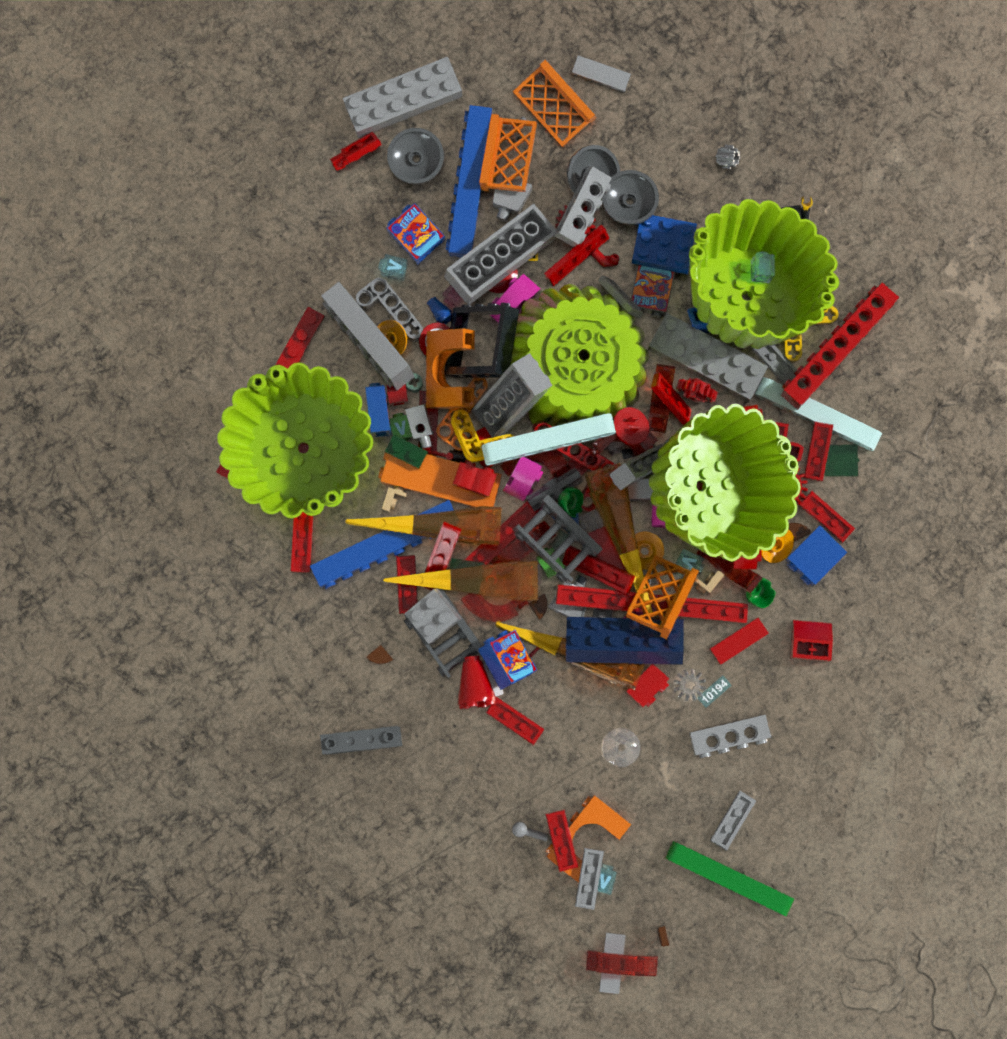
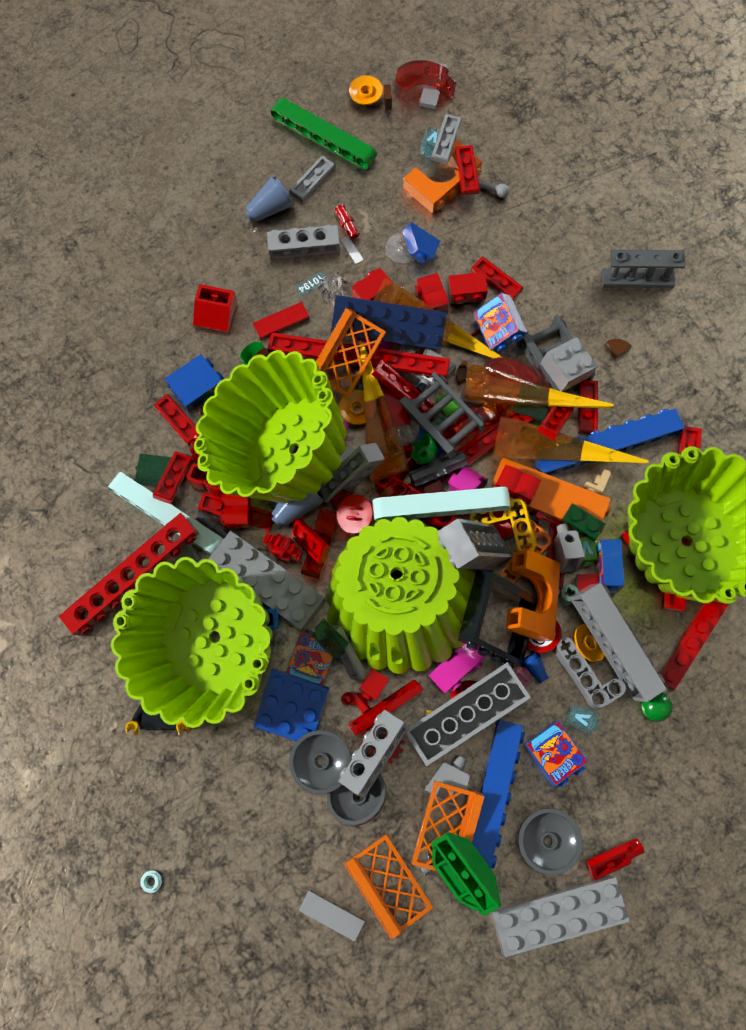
camera: 175 degrees left, 10 degrees down
red cone [457,656,496,709] -> none
light grey gear [716,144,740,169] -> none
clear light blue brick [751,252,775,283] -> none
none -> light aqua plate [141,871,162,893]
none -> dark grey pin [196,510,234,539]
none -> sand blue cone [245,175,295,222]
none -> clear green piece [312,619,349,661]
none -> red pin [334,204,360,240]
none -> white sticker [340,236,363,264]
none -> light orange dish [349,75,383,105]
none -> red brick [359,668,389,702]
none -> blue slope [402,222,440,264]
none -> red brick [415,273,449,311]
none -> green wedge [431,832,501,916]
none -> red brick [448,272,488,304]
none -> green hair [641,692,673,721]

